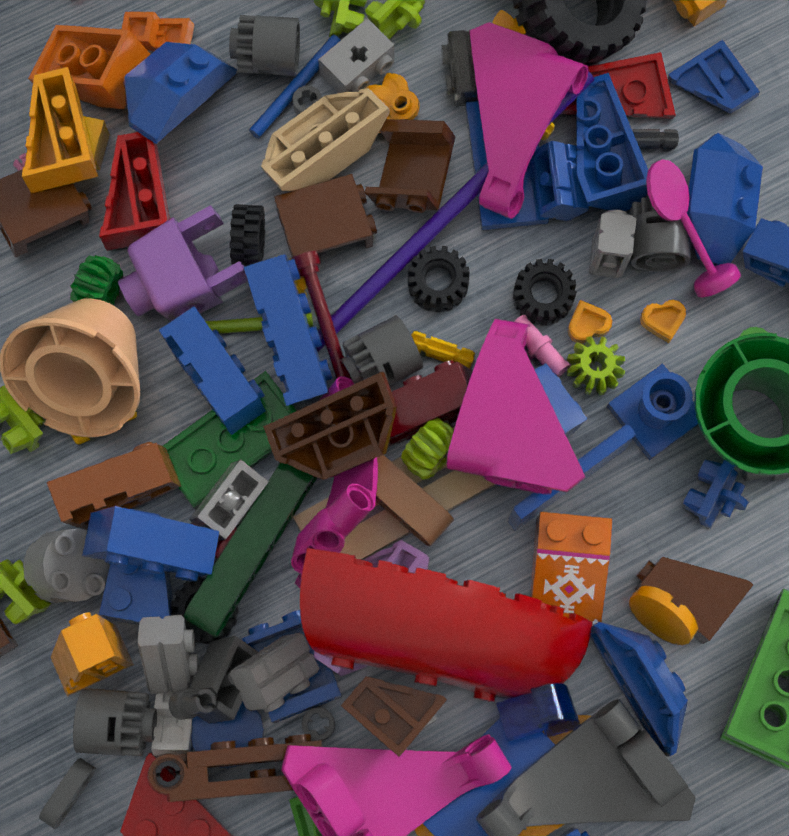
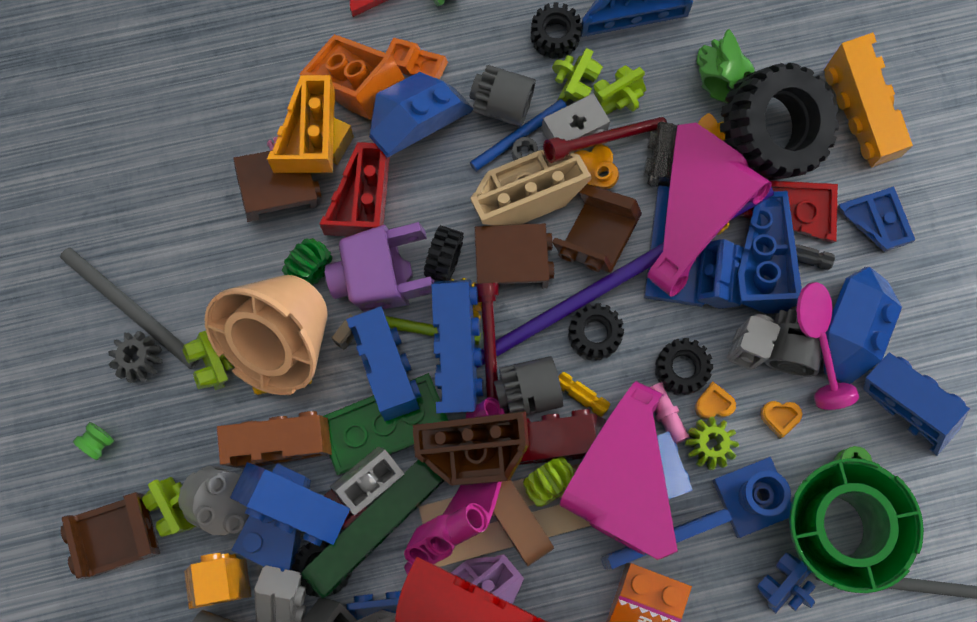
camera: 15 degrees right, 0 degrees up
none -> dark tan tile [332,314,354,350]
none -> dark red piece [543,117,667,163]

